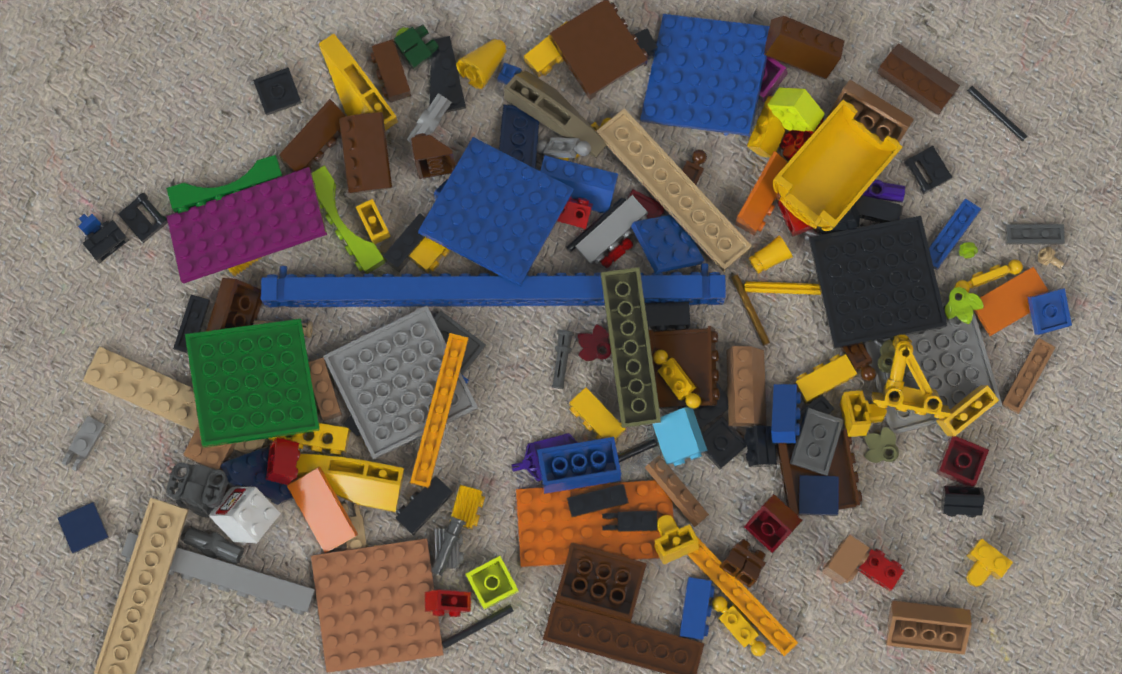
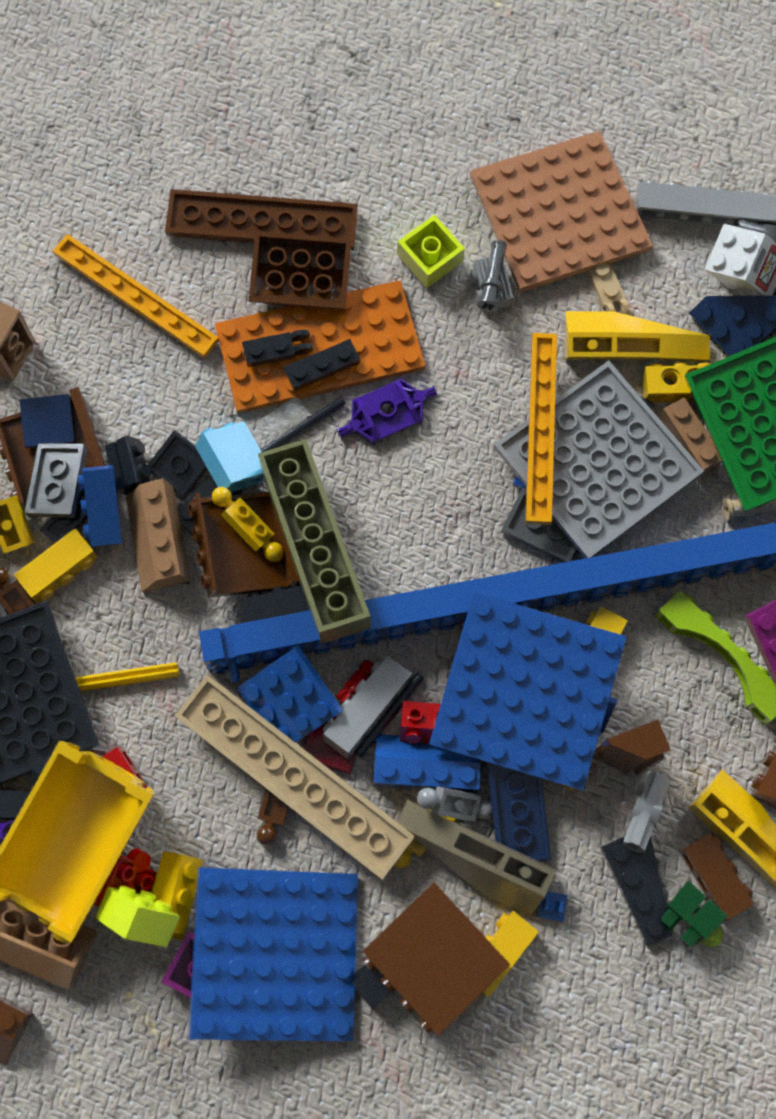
camera: 165 degrees right, 5 degrees down
red brick [266,437,300,485] -> none
orange tile [287,467,358,553] -> none
reddish brown slope [339,112,392,193] -> none
yellow brick [356,199,390,244] -> none
black brick [383,213,426,272] -> none
black brick [396,476,454,536] -> none
red brick [425,590,471,617] -> none
black bar [442,605,514,649] -> none
yellow brick [449,485,485,530] -> none
yellow cone [456,39,507,89] -> none
blue slope [537,437,621,494] -> none
dark grey pin [552,330,574,389] -> none
yellow brick [569,387,626,441] -> none
dark red plate [578,324,611,361] -> none
medium nougat plate [645,455,709,527] -> none
yellow brick [654,515,699,565] -> none
blue brick [679,577,715,640] -> none
yellow plate [712,596,766,657] -> none
reddish brown hips [719,539,766,588] -> none
pearl gold bar [731,274,770,346] -> none
orange slope [735,151,788,236] -> none
dark red brick [744,494,803,553] -> none
yellow plant [748,235,793,274] -> none
reddish brown slope [764,16,845,79] -> none

